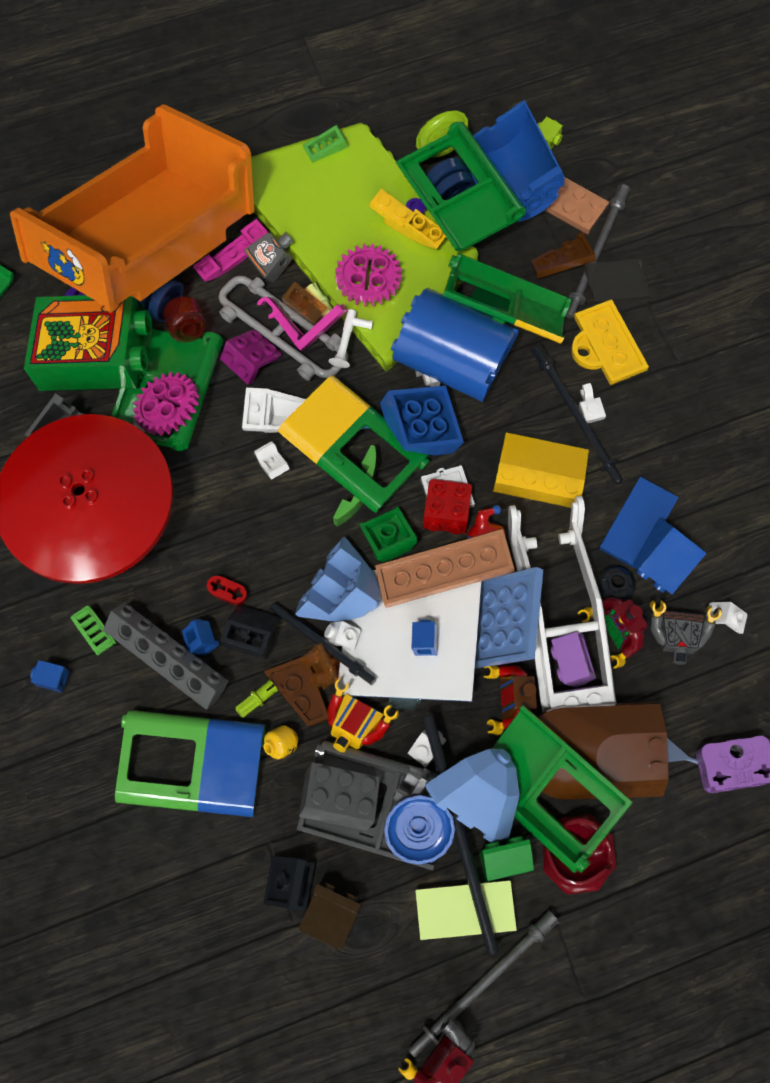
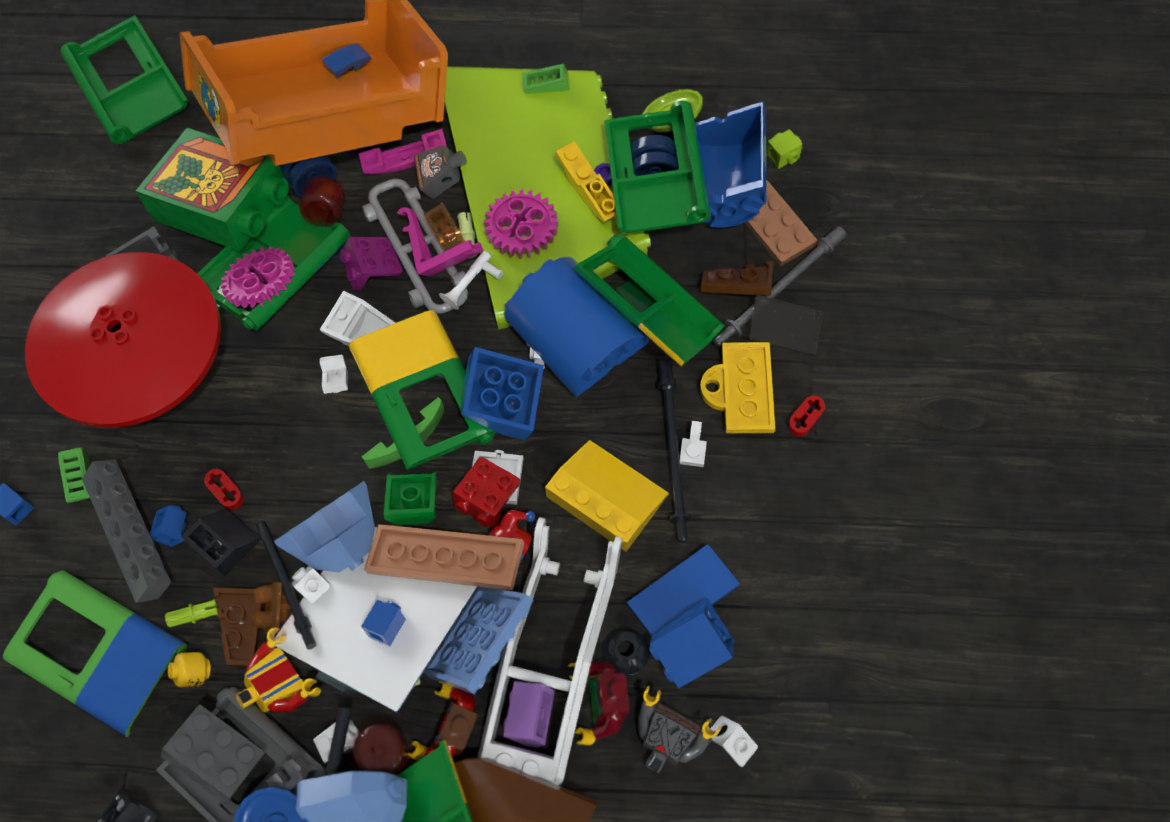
camera: 25 degrees right, 5 degrees down
none -> blue slope [322,43,372,78]
none -> clear red head [353,723,409,776]
none -> red beam [788,395,825,437]

